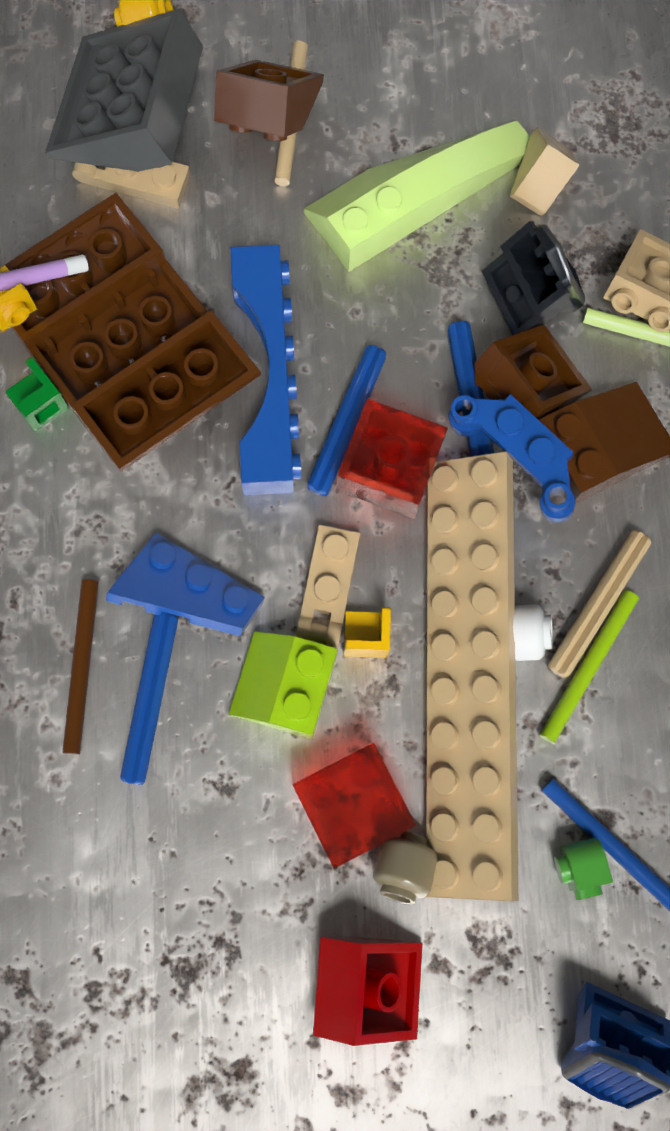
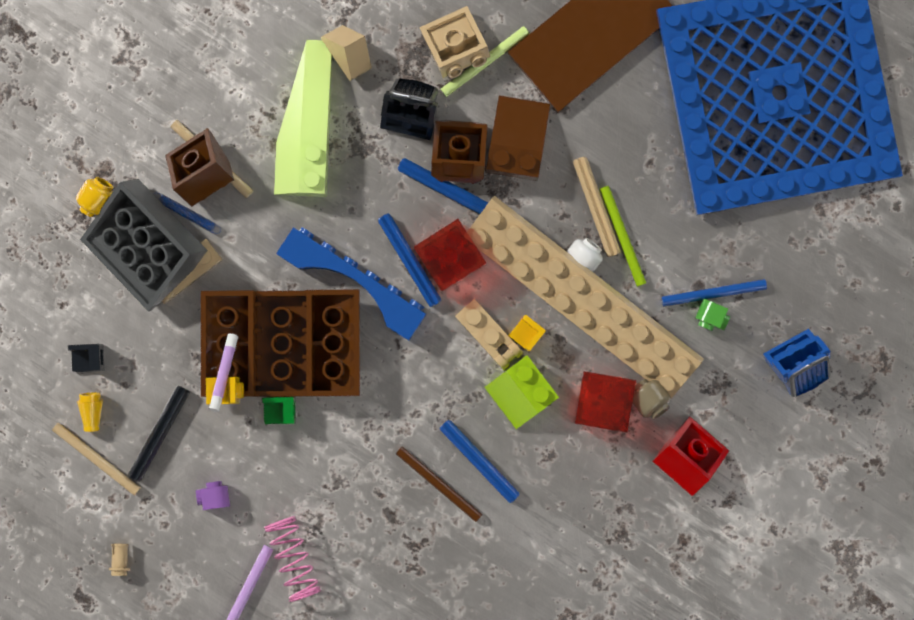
camera: 45 degrees left, 10 degrees up
blue wing [106,533,265,636] -> none
blue plate [449,394,575,523] -> none
none -> blue piece [154,193,221,234]

